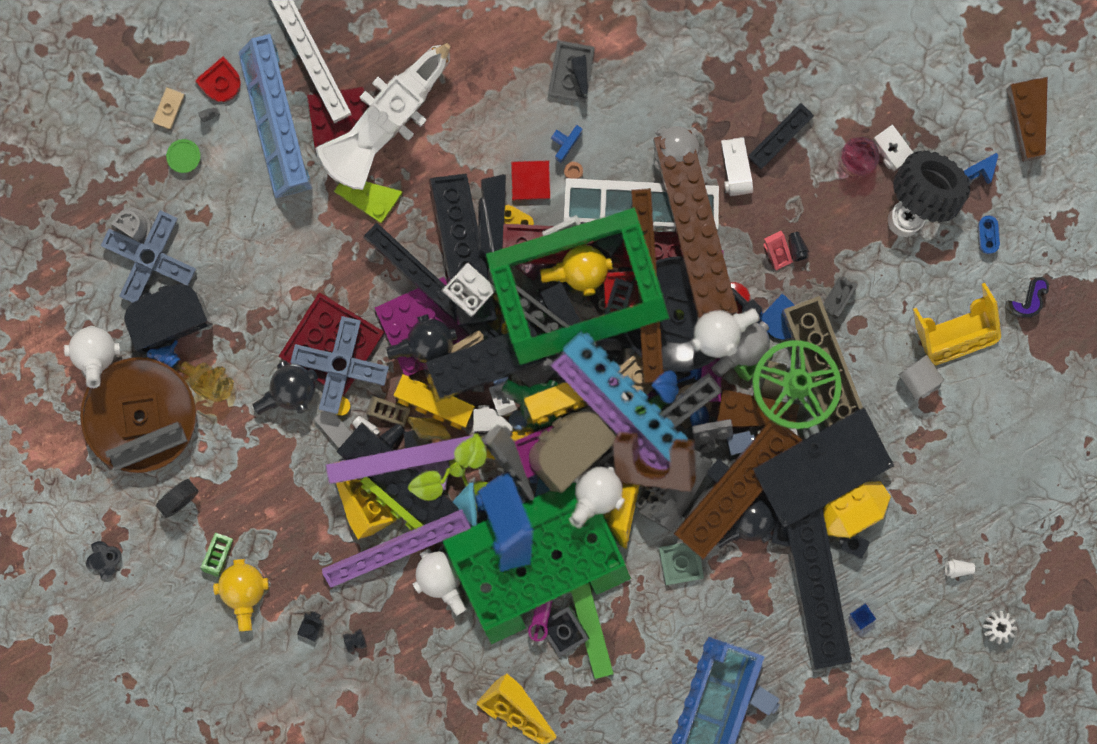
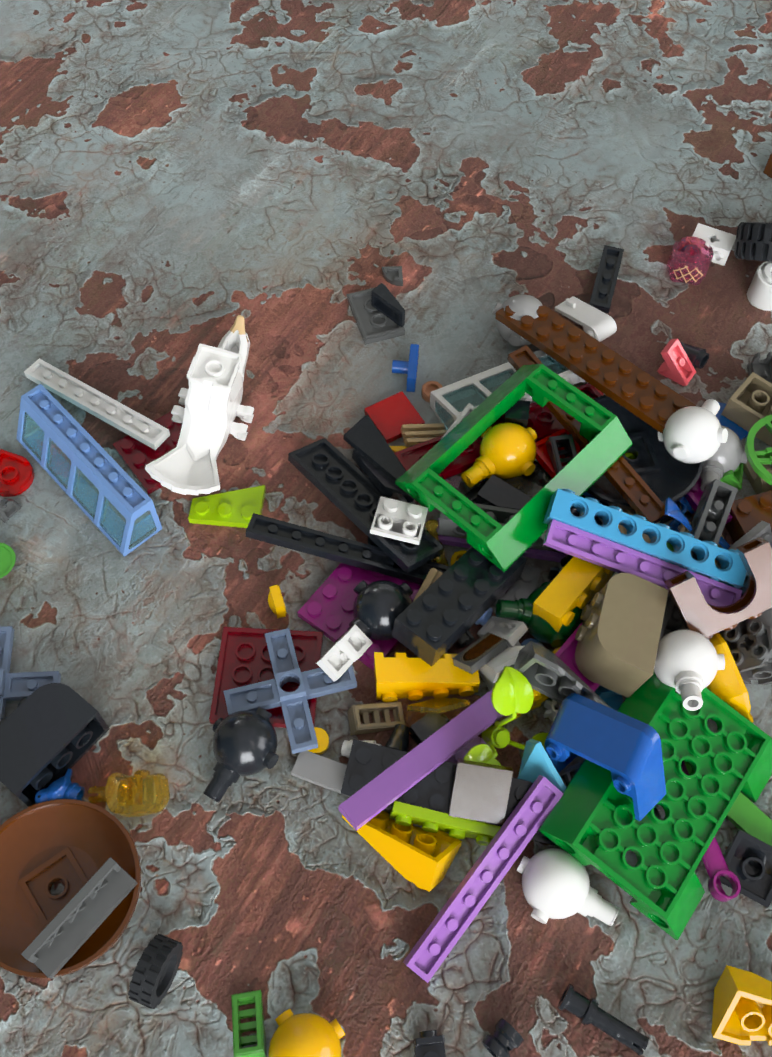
camera: 30 degrees left, 25 degrees down
none -> yellow tile [268,585,286,619]
none -> white slope [316,624,373,682]
none -> dark grey tile [382,266,403,286]
none -> tan tile [400,423,447,447]
none -> tile [448,759,513,825]
none -> tile [452,632,508,674]
none -> black pin [557,984,649,1056]

